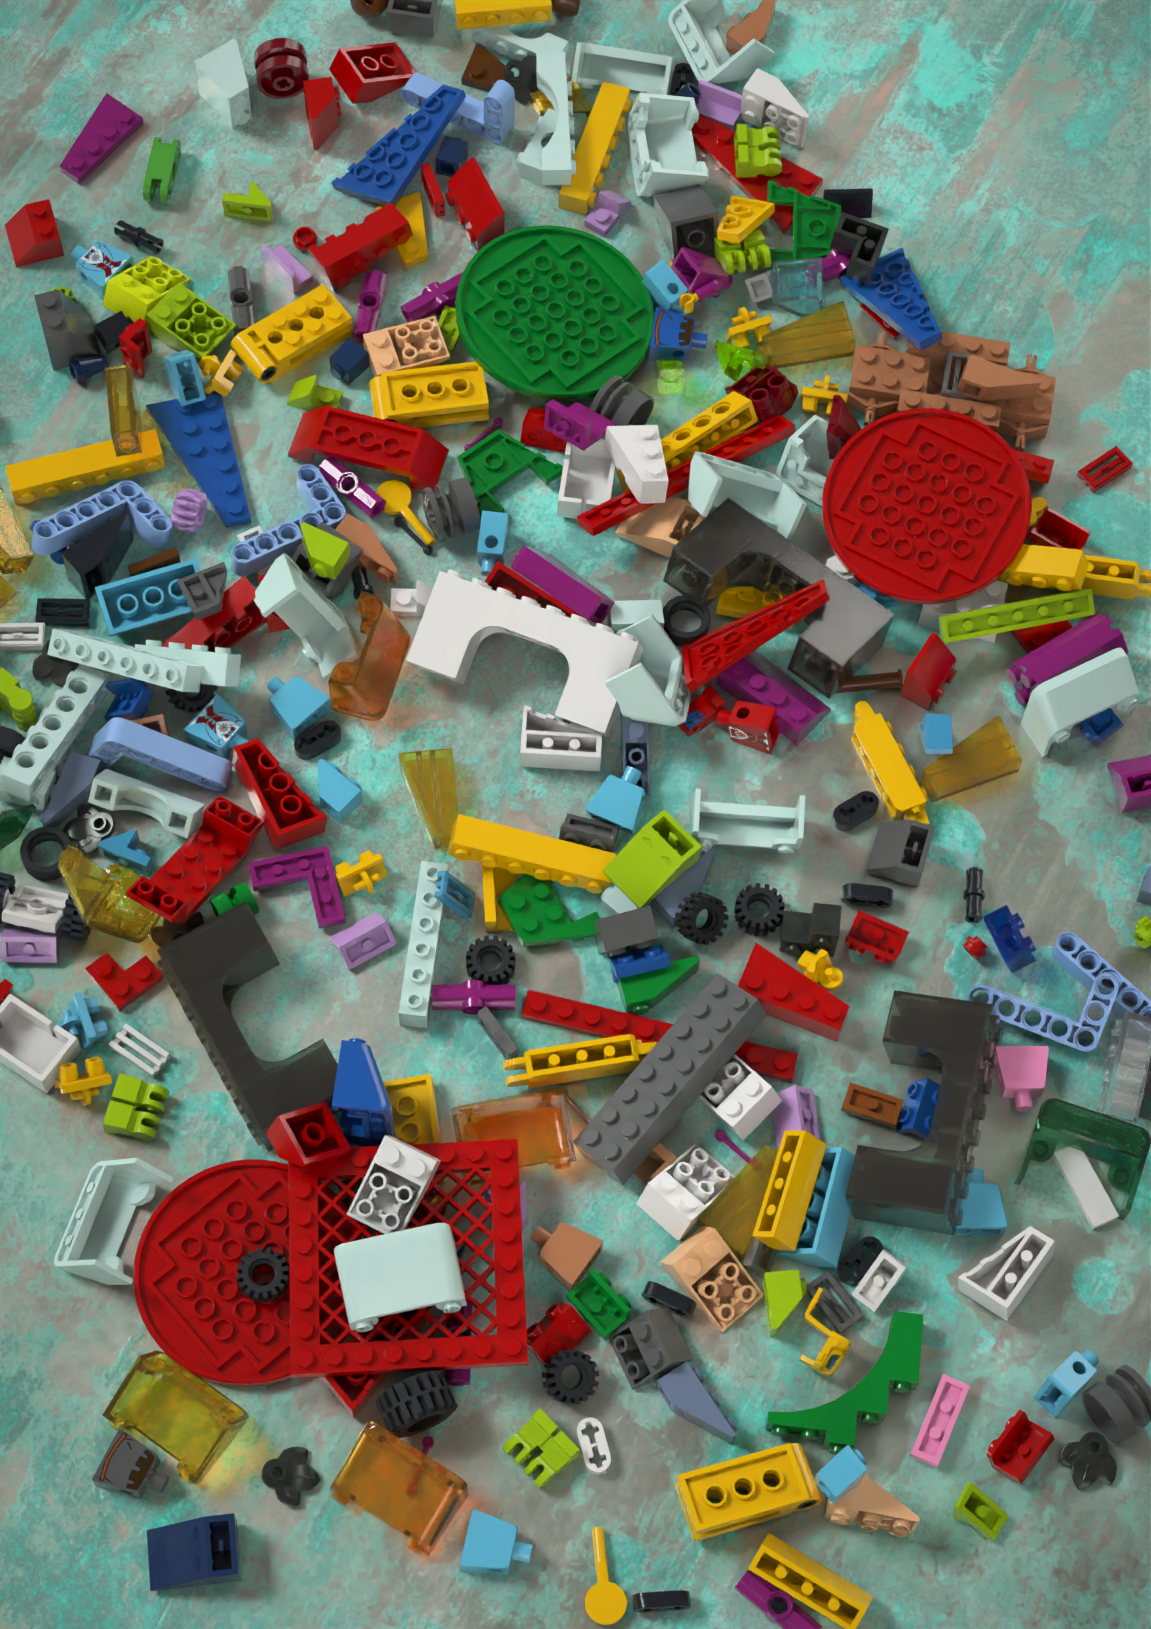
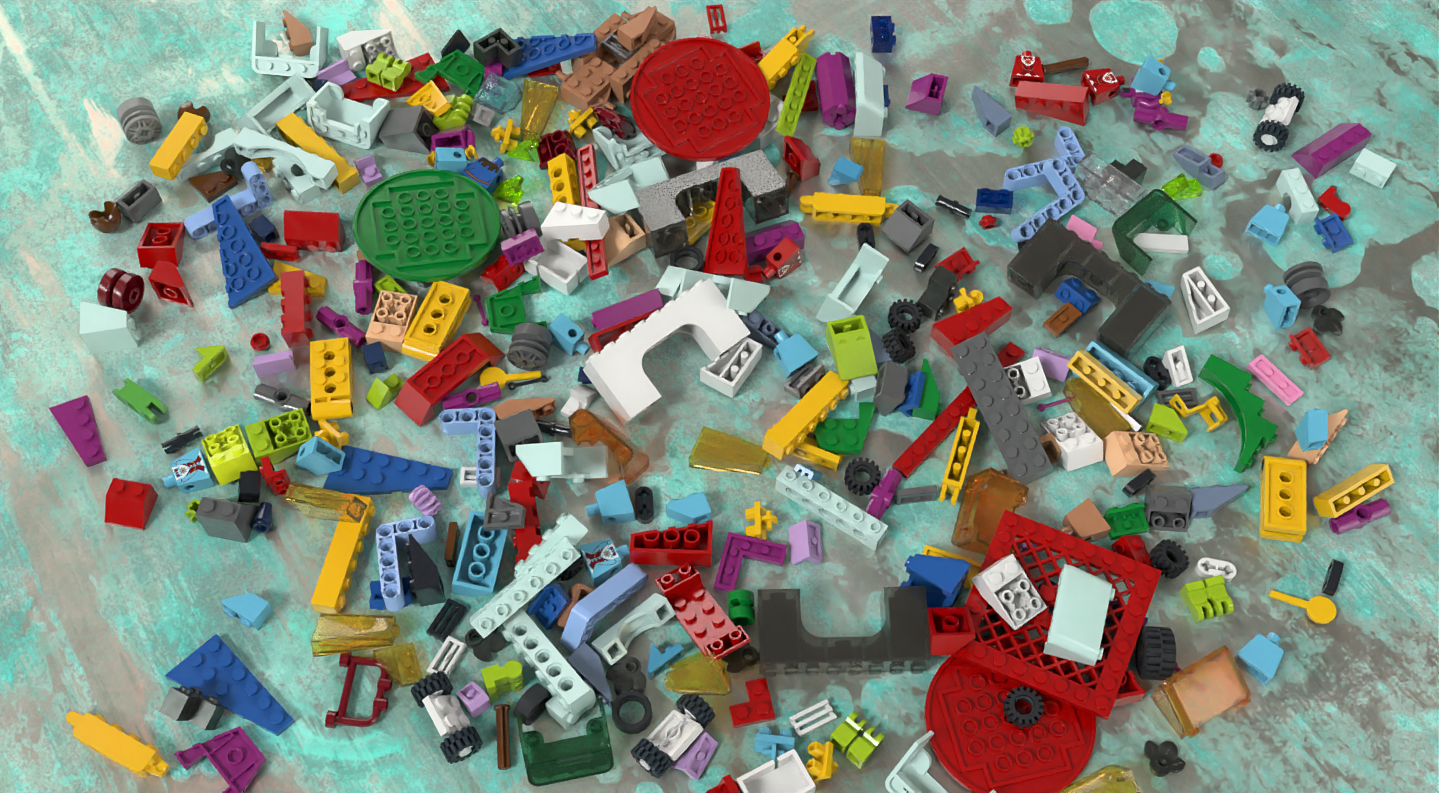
camera: 60 degrees left, 5 degrees down
lime slope [300,522,350,580] -> none
lime slope [953,1482,1009,1541] -> none

